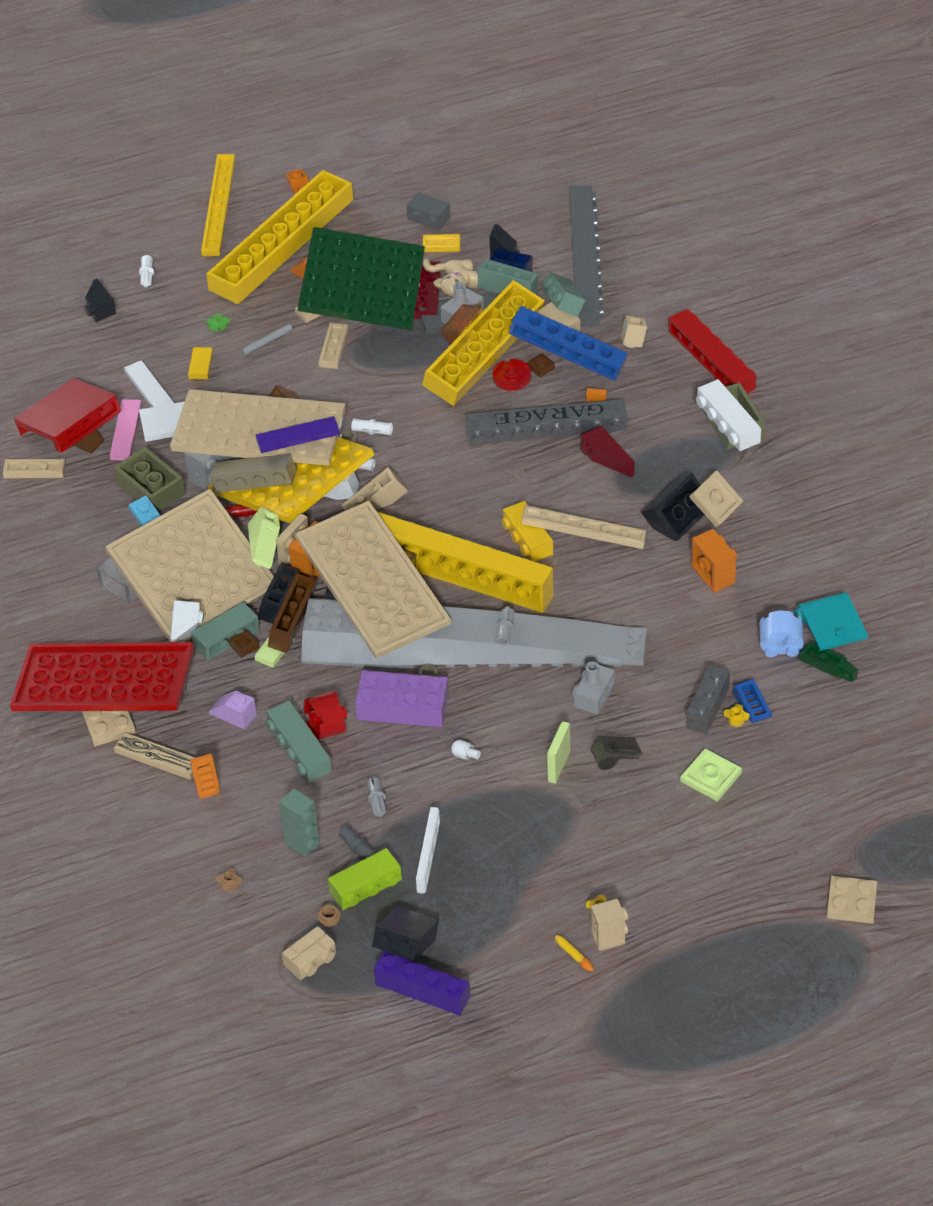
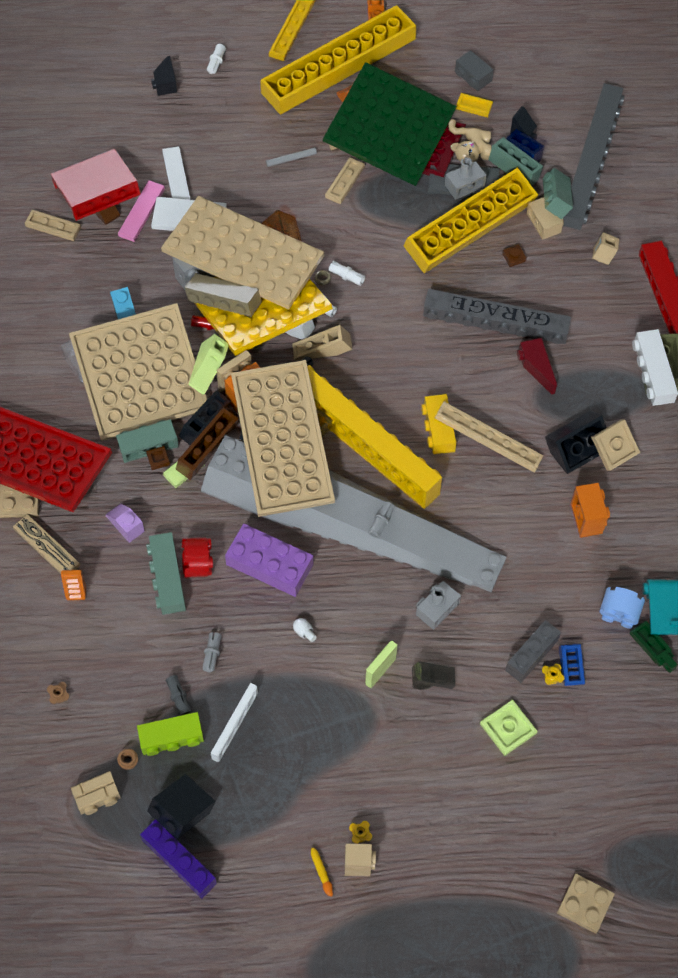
camera: 15 degrees right, 15 degrees up
olive brick [113,447,185,512] -> none
white slope [170,600,203,642] -> none
yellow tile [188,347,213,379] -> none
bright green plant [206,313,230,331] -> none
dark purple tile [255,416,340,453] -> none
sand green brick [279,789,320,857] -> none
dark tan piece [418,664,438,676] -> none
clear orange slope [440,304,482,345] -> none
red tile [492,359,531,391] -> none
blue brick [509,306,628,381] -> none
orange tile [586,388,607,403] -> none

